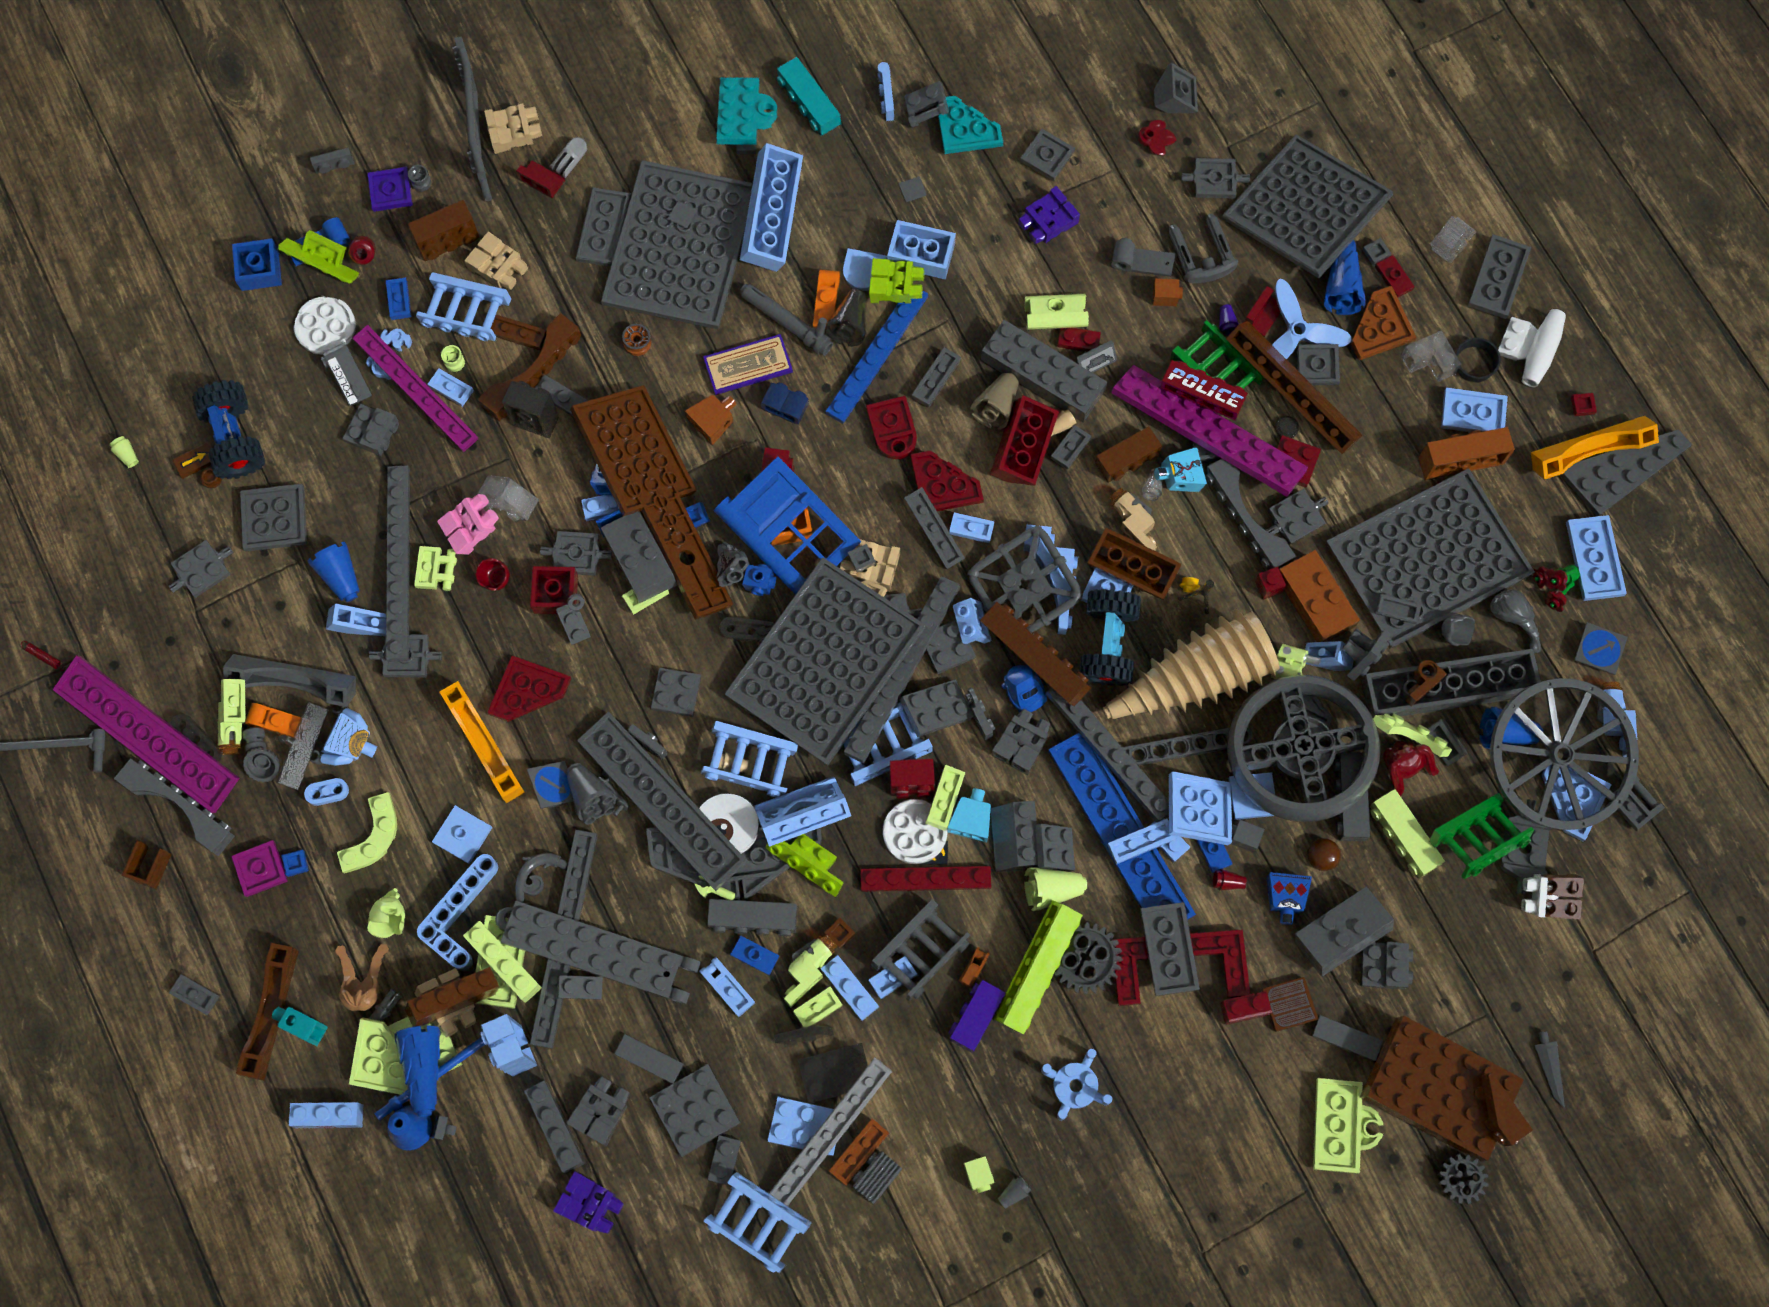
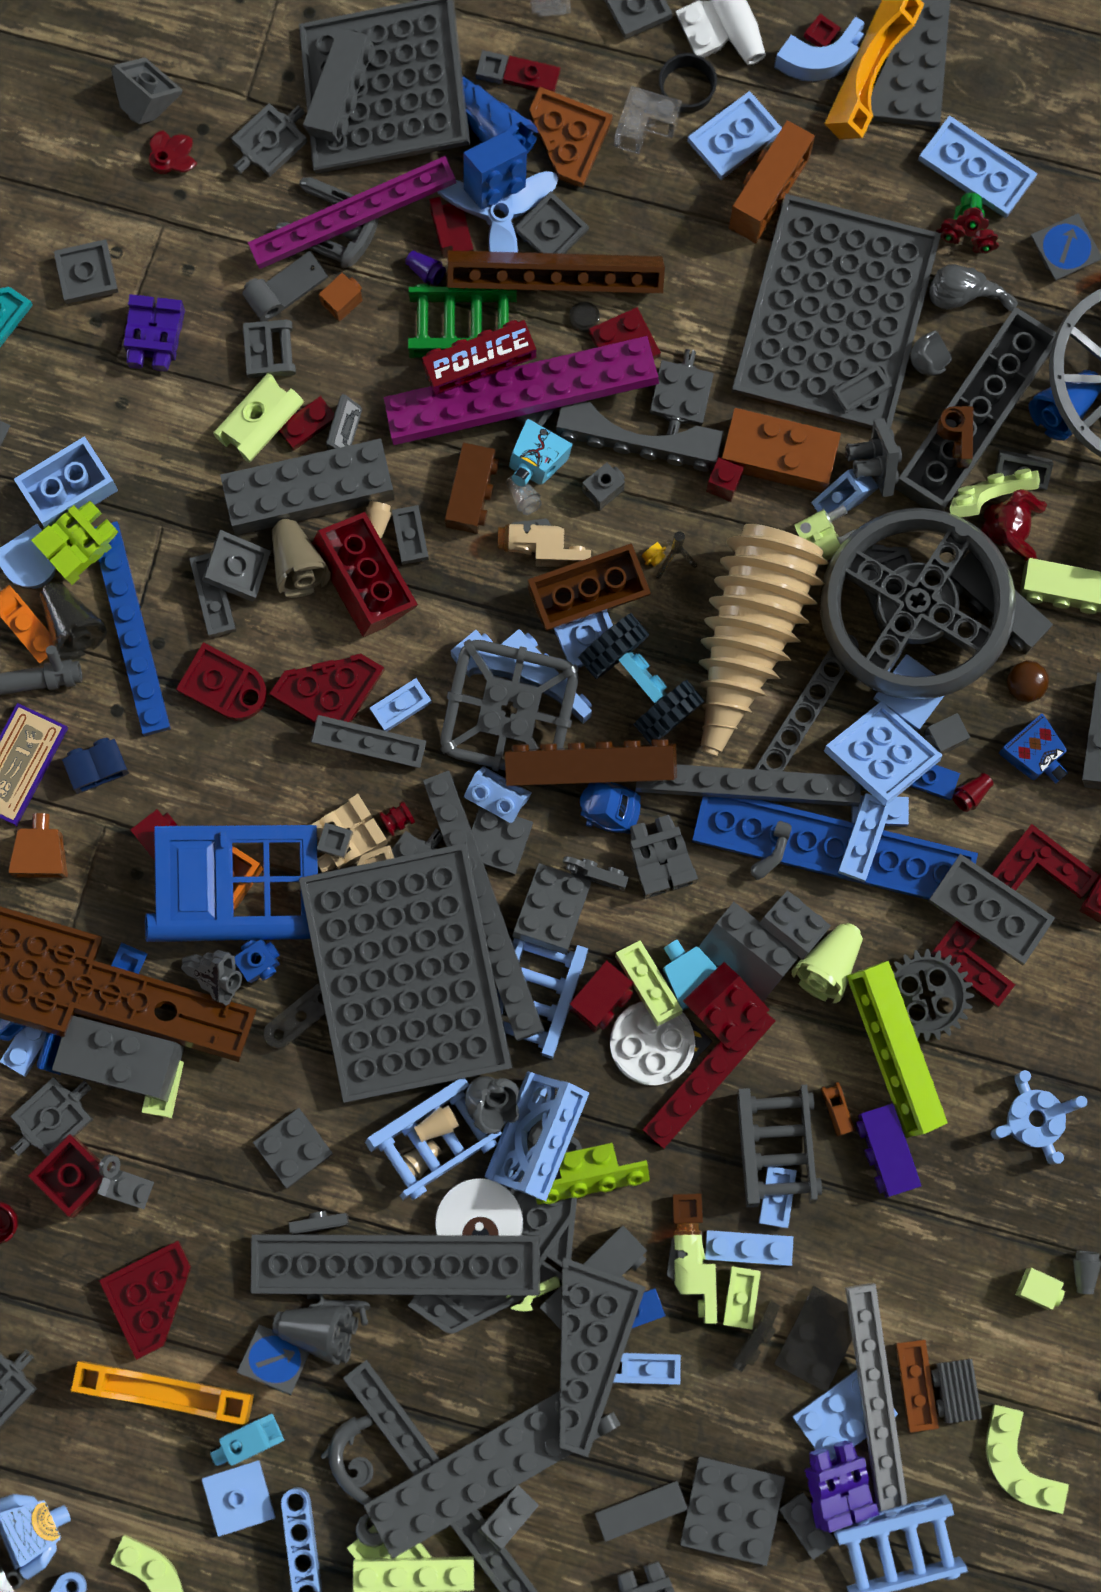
camera: 50 degrees left, 5 degrees up
none -> dark grey plate [202,530,271,602]
none -> medium azure torso [210,1413,284,1466]
none -> dark grey plate [243,320,296,378]
none -> magenta plate [248,156,457,269]
none -> dark grey brick [303,27,375,143]
none -> dark red bush [379,801,415,837]
none -> tan cone [414,1106,459,1142]
none -> blue brick [463,130,527,210]
none -> dark grey hair [465,1076,519,1134]
none -> dark grey wing [559,1257,646,1457]
none -> dark grey brick [582,462,625,511]
none -> dark red brick [683,962,770,1049]
none -> dark grey piece [751,821,792,880]
none -> light blue arch [775,17,864,81]
none -> dark purple hips [805,1440,879,1533]
none -> yellowish green plate [986,1404,1069,1514]

